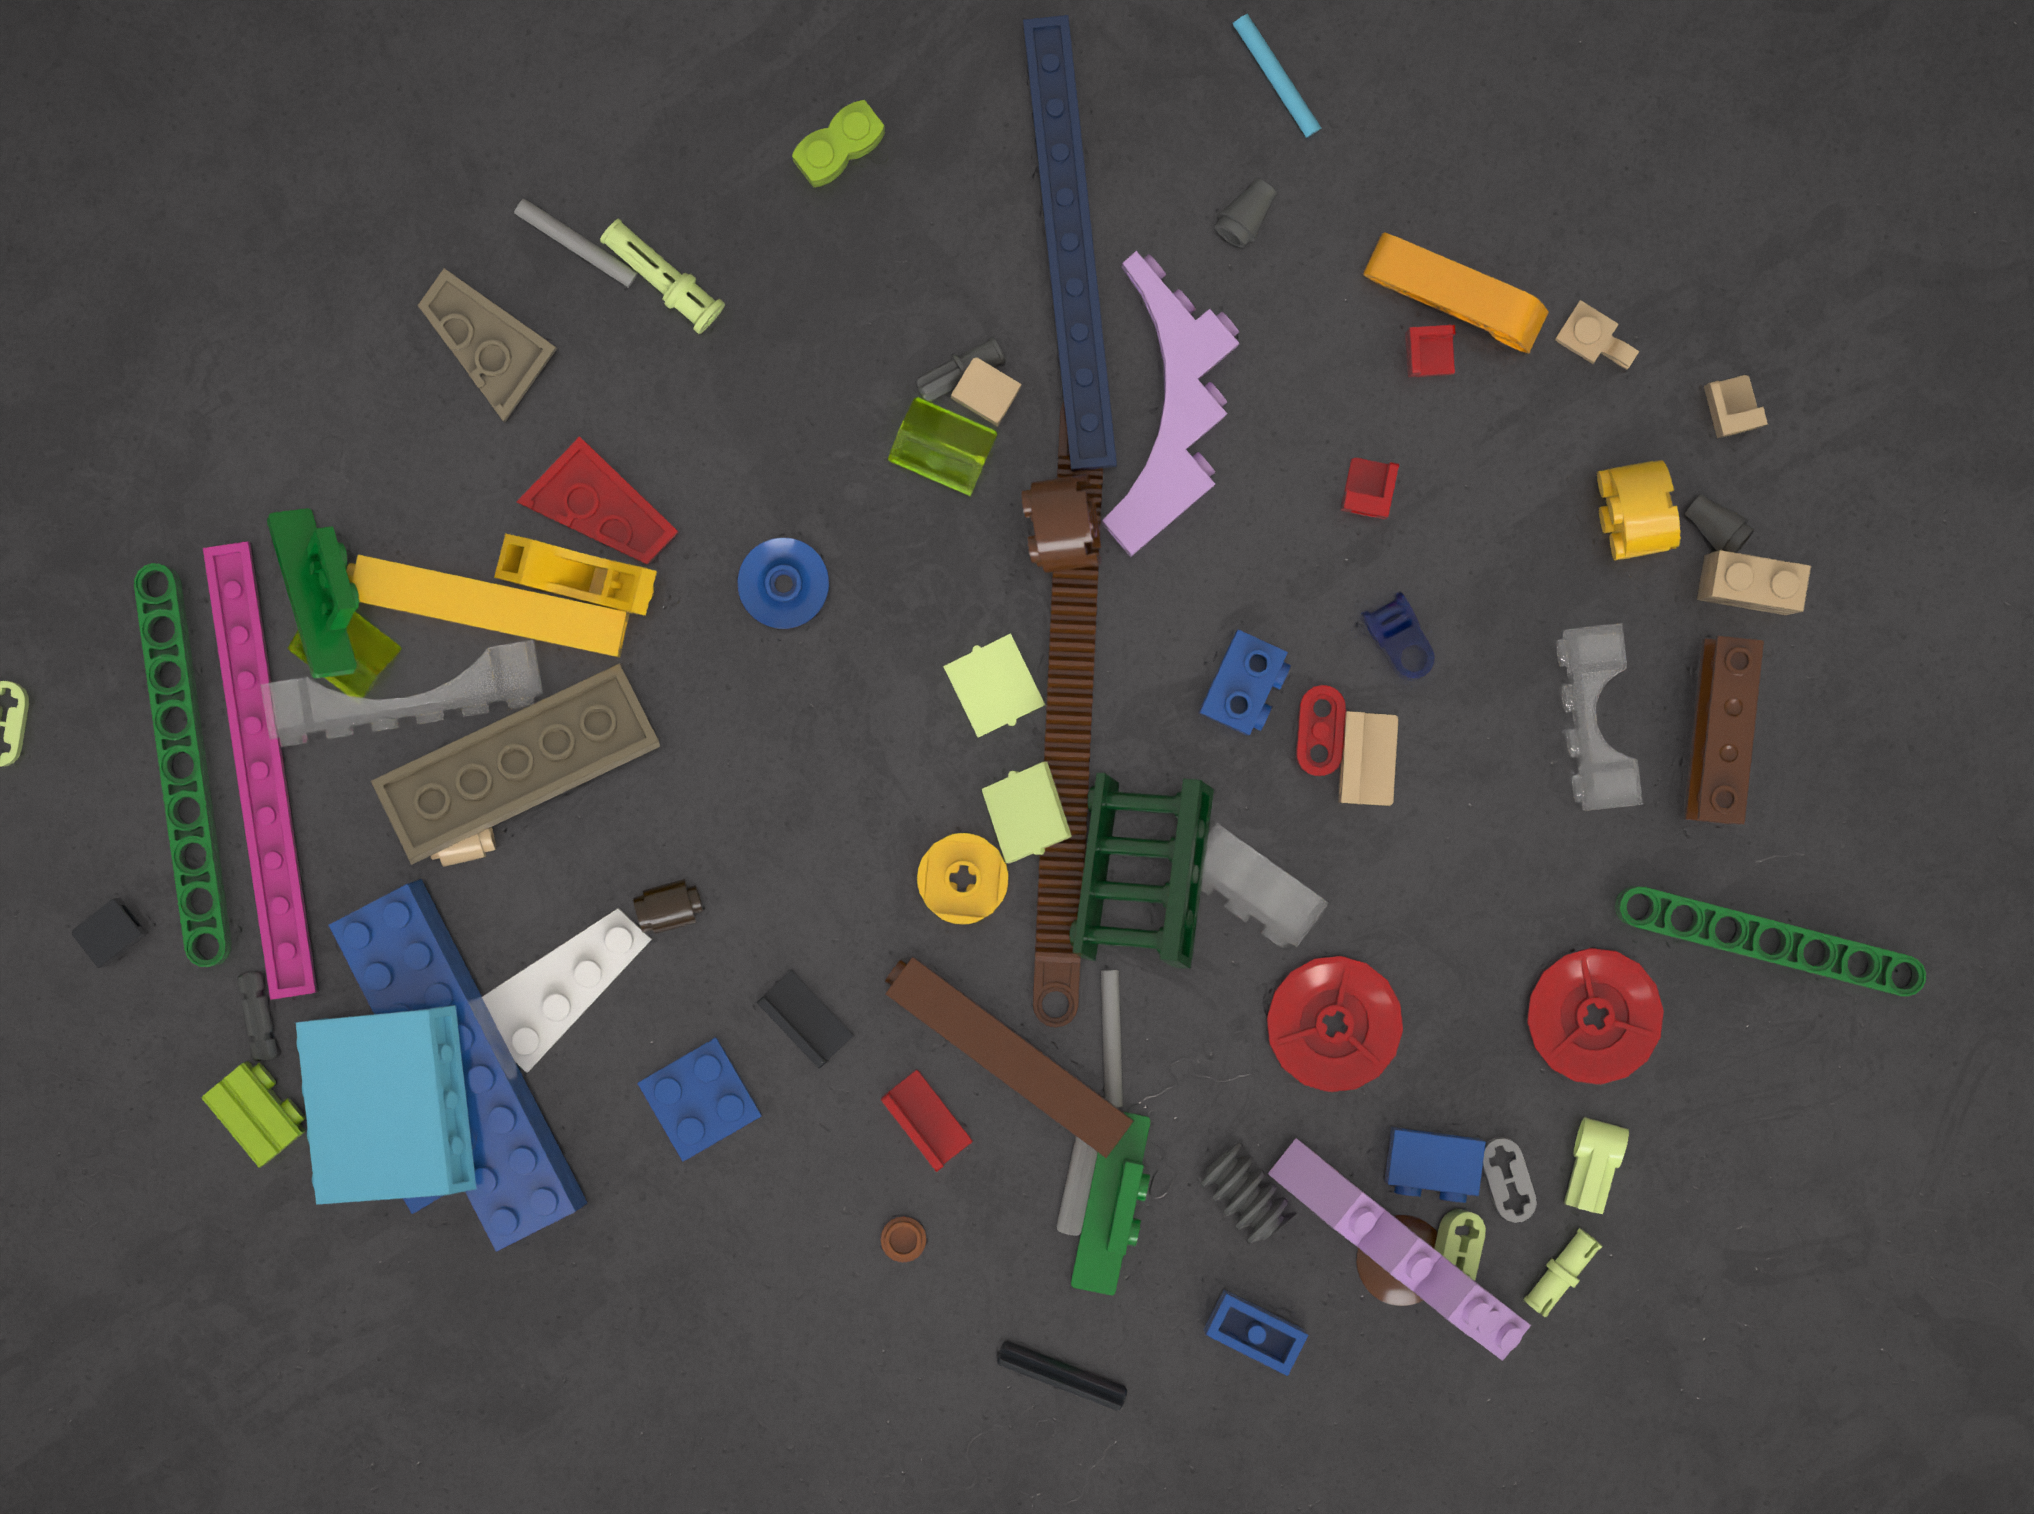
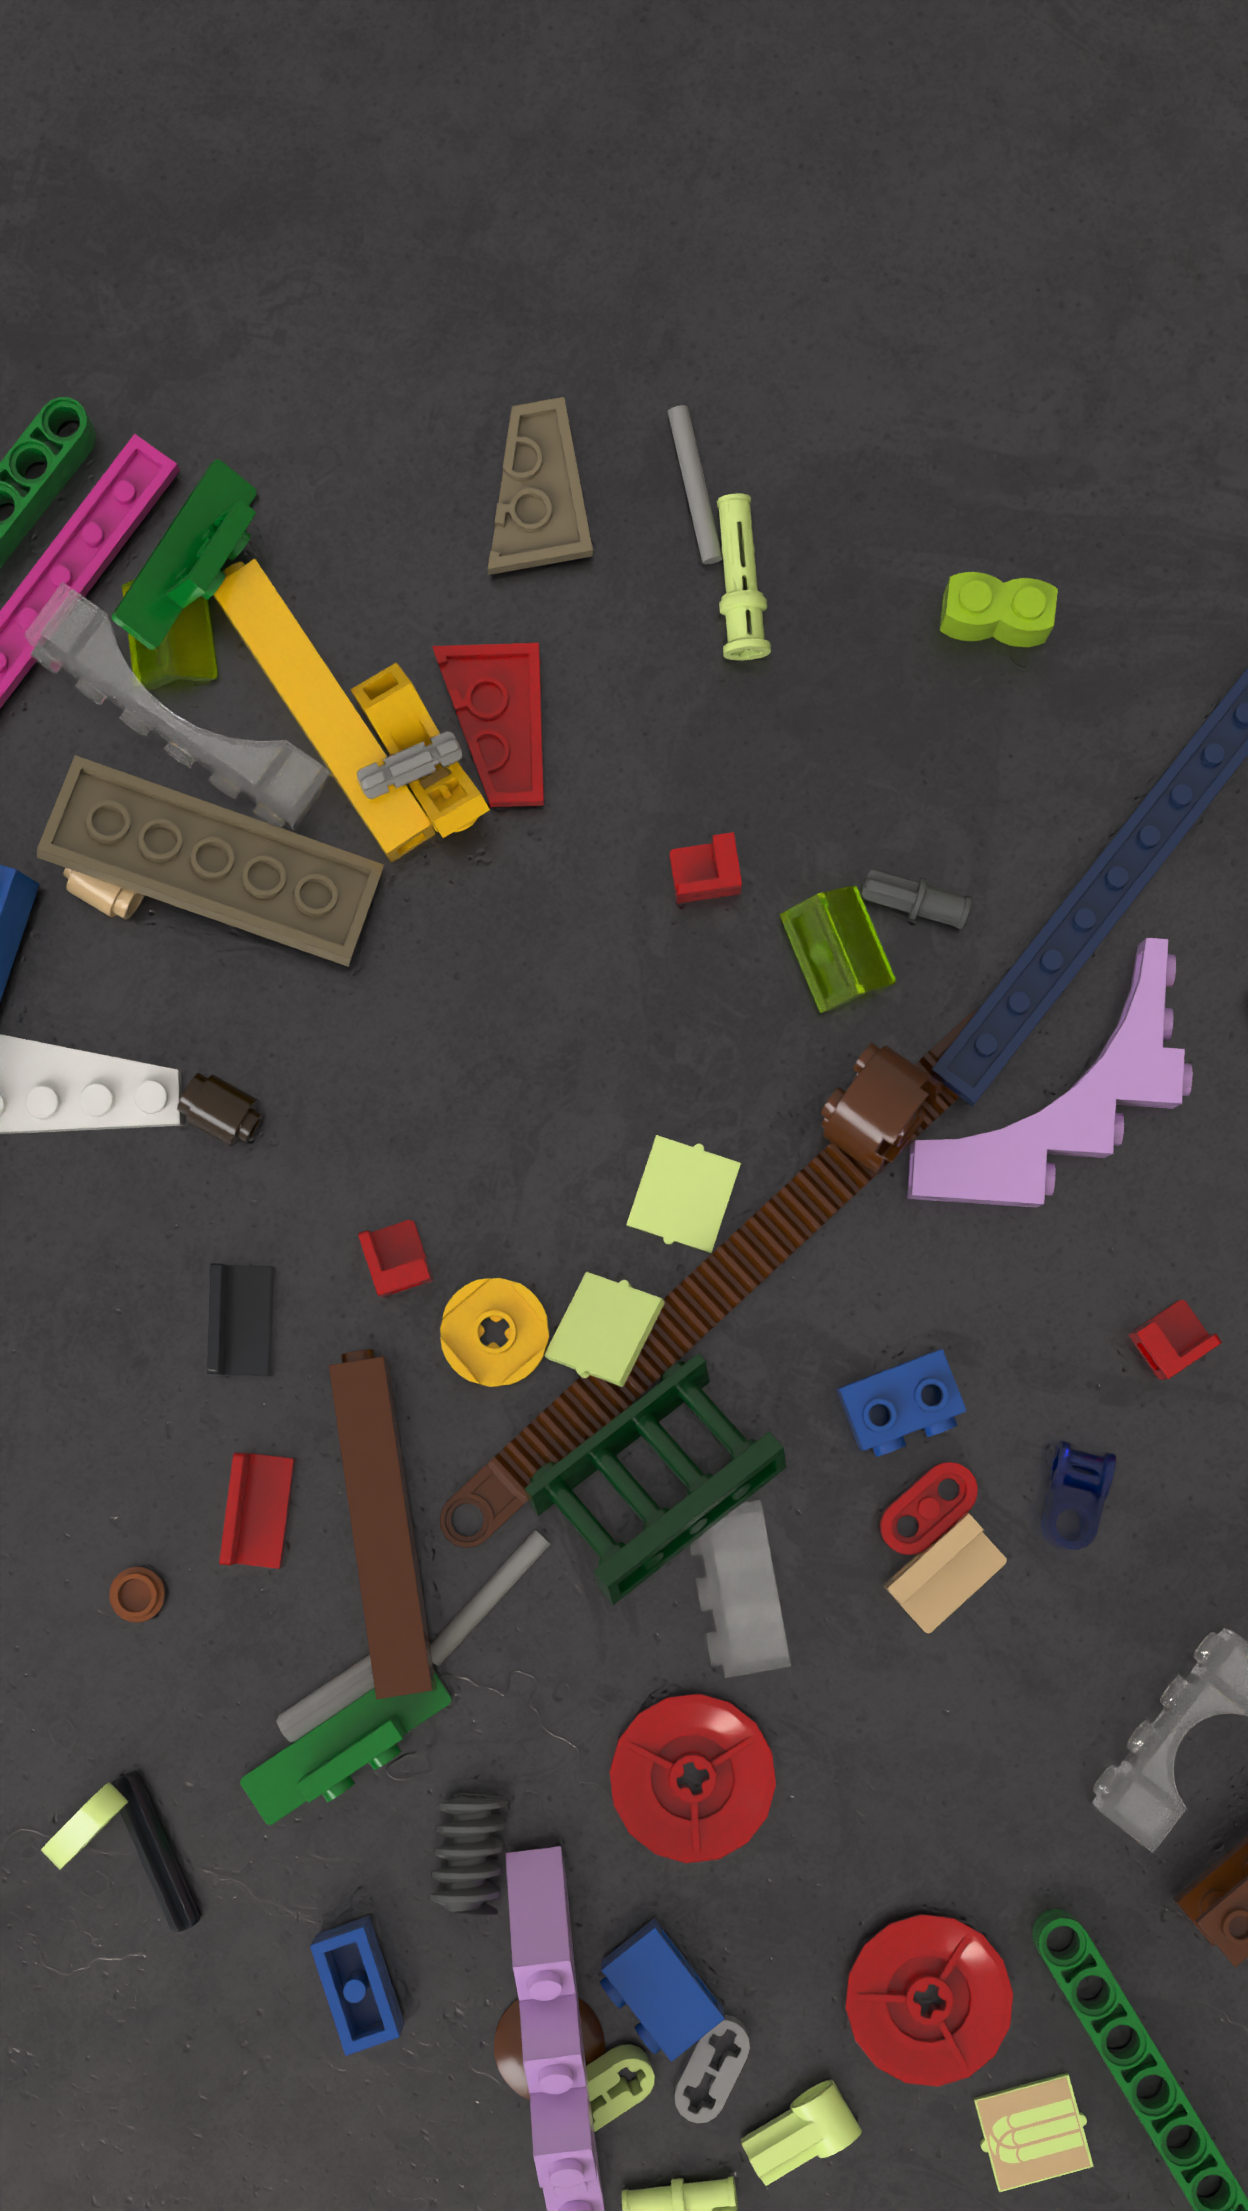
camera: 45 degrees right, 5 degrees down
blue plate [637,1037,762,1162] -> none
blue dish [738,538,829,629] -> none
tan panel [951,358,1022,427] -> none
none -> yellowish green beam [41,1782,128,1870]
none -> light grey axle [357,731,462,799]
none -> red panel [358,1220,434,1298]
none -> red panel [670,832,742,904]
none -> piece [973,2073,1094,2192]

